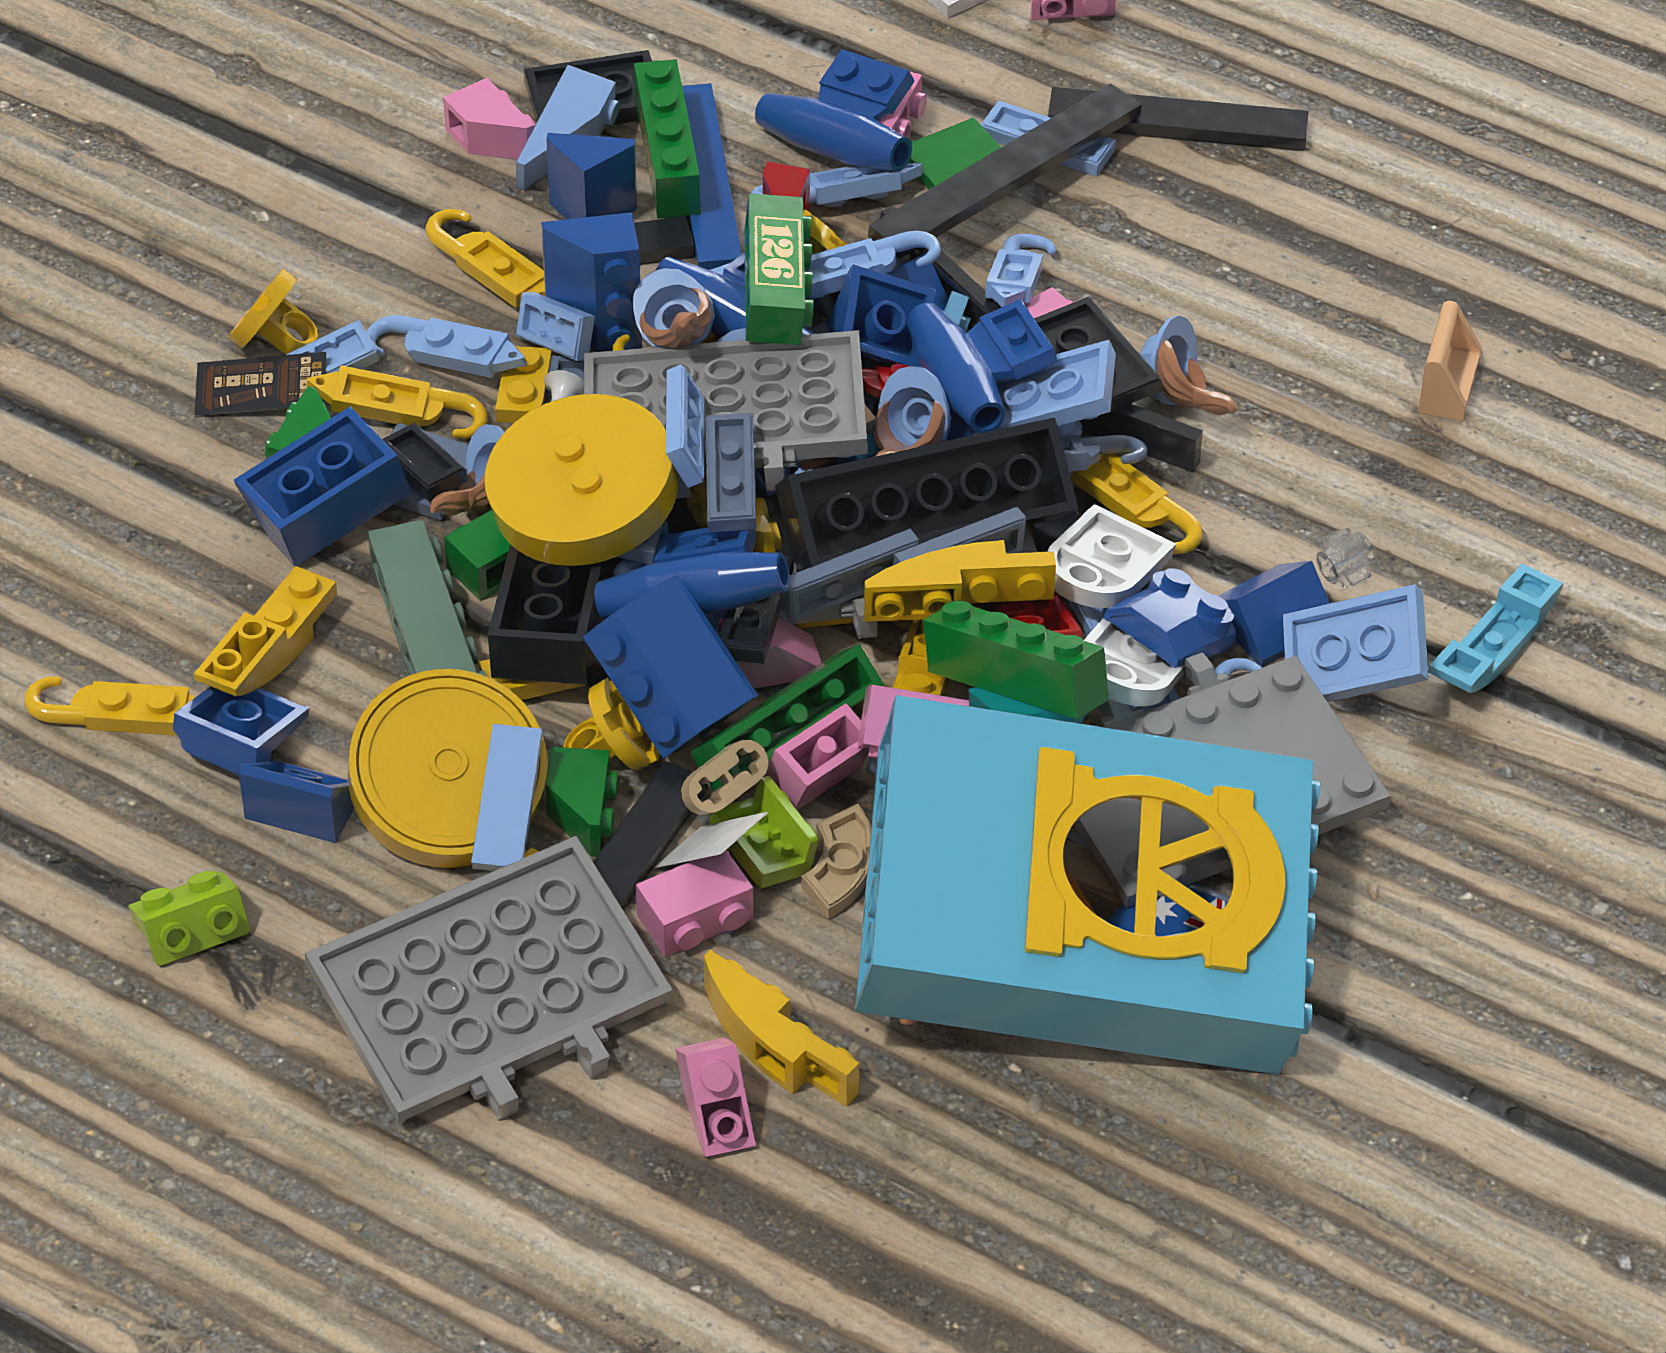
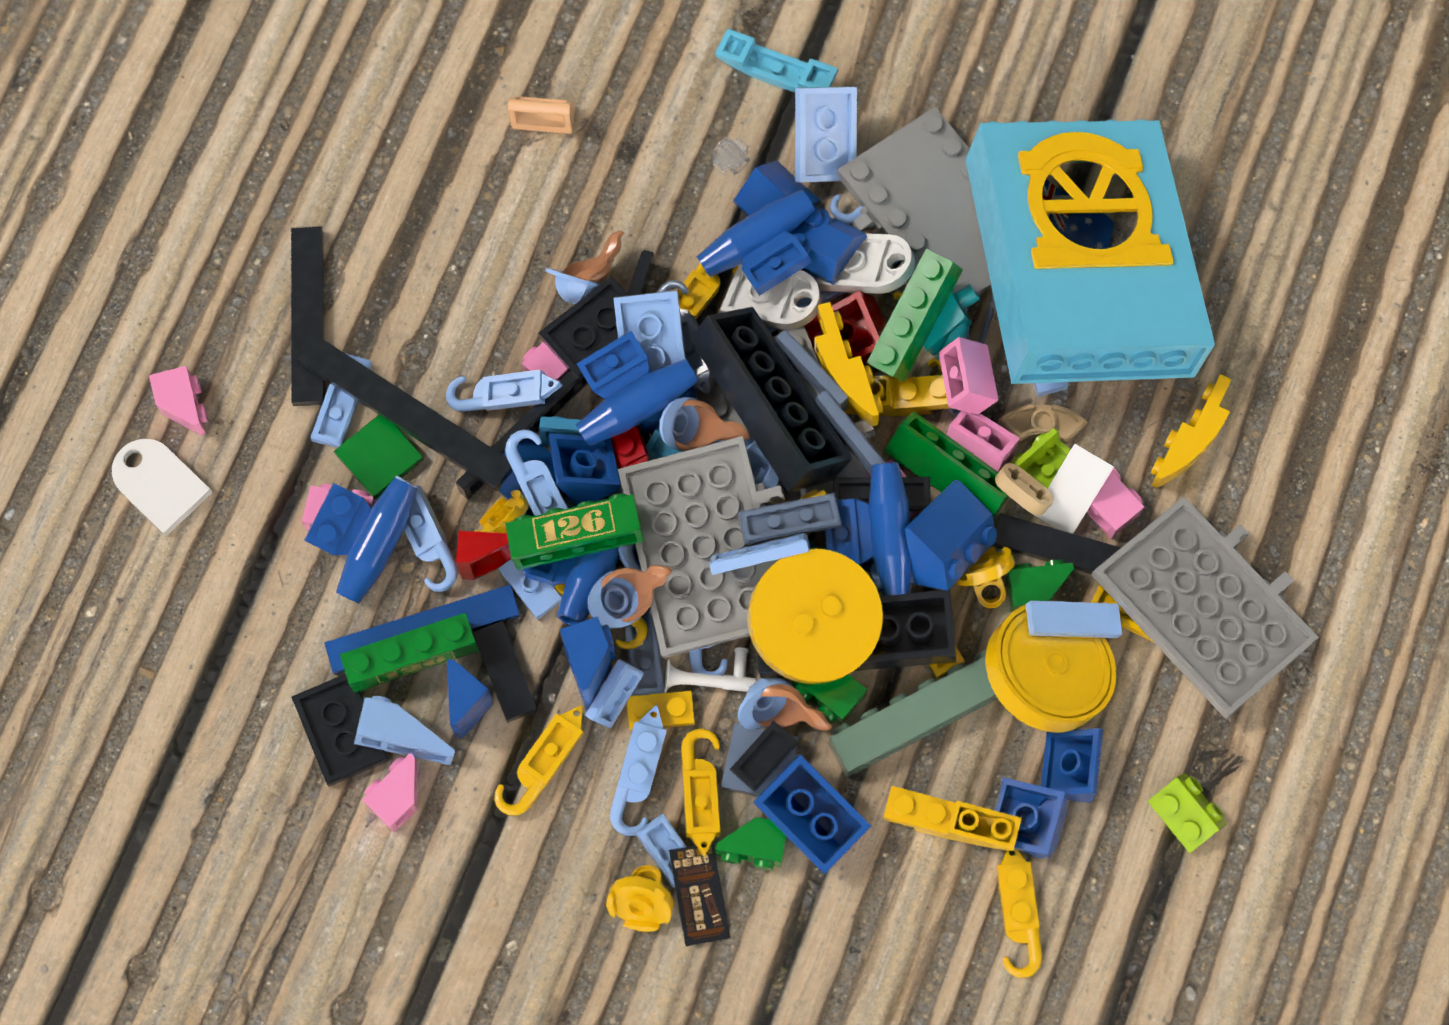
camera: 100 degrees left, 25 degrees up
bright pink slope [675,1037,756,1157] -> none
none -> blue plate [696,189,815,296]

